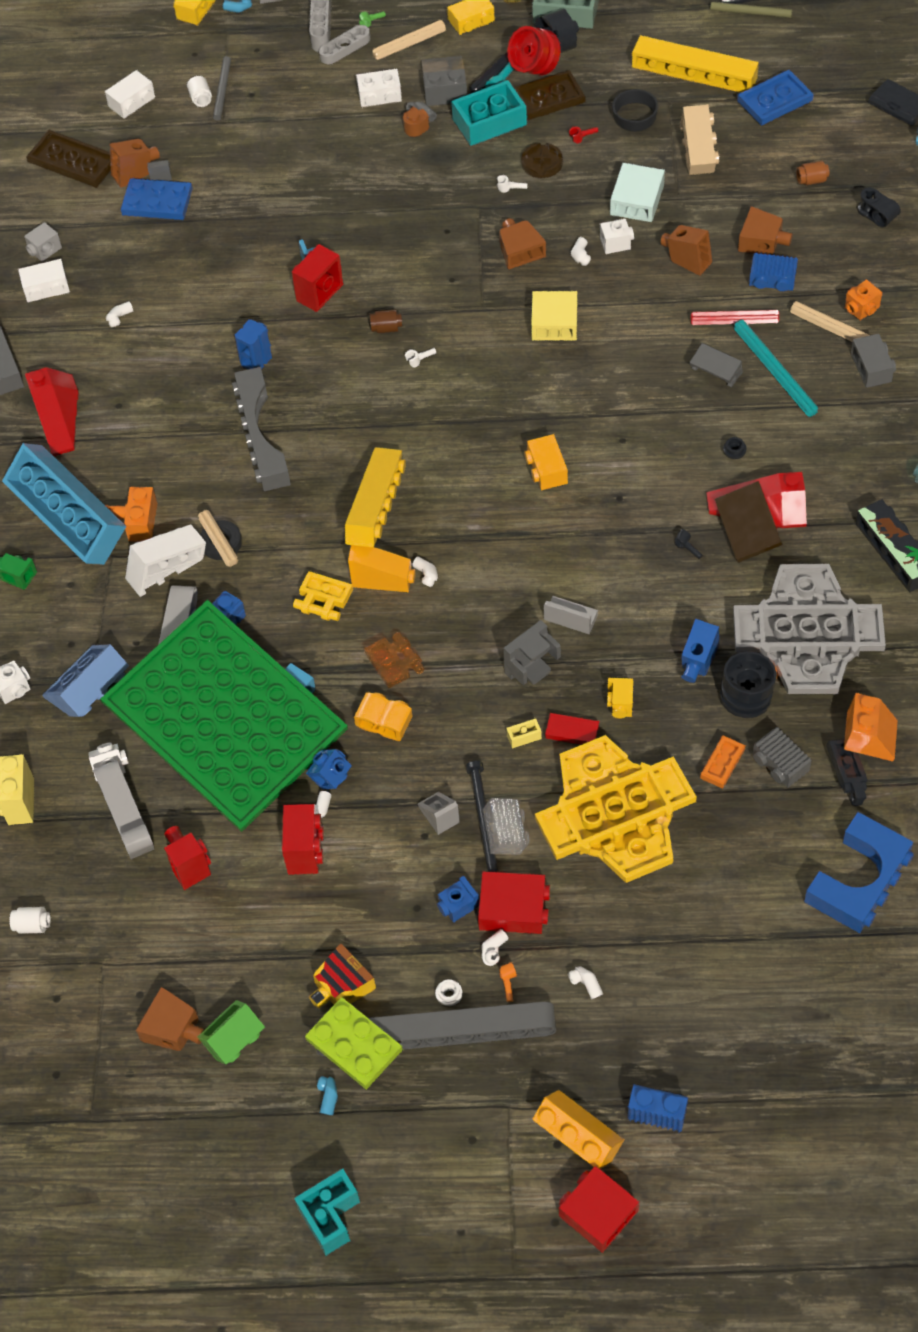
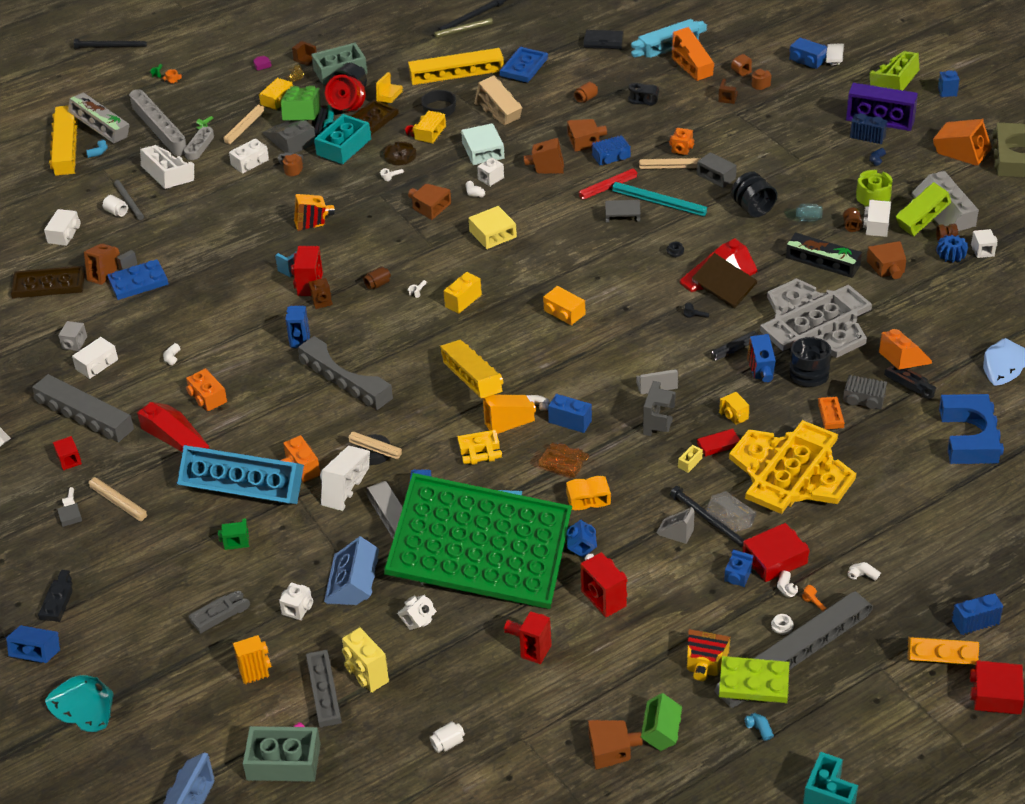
camera: 35 degrees left, 15 degrees down
light grey beam [93,760,154,859] -> none
none -> white wedge [141,145,194,189]
none -> orange brick [186,368,227,412]
none -> bright green brick [281,86,321,120]
none -> torso [294,194,335,231]
none -> reddish brown brick [309,278,333,309]
none -> yellow panel [376,72,403,103]
none -> yellow brick [413,110,446,144]
none -> yellow brick [444,272,482,314]
none -> blue brick [548,394,592,433]
none -> black axle [710,331,758,361]
none -> black wheel [731,171,777,217]

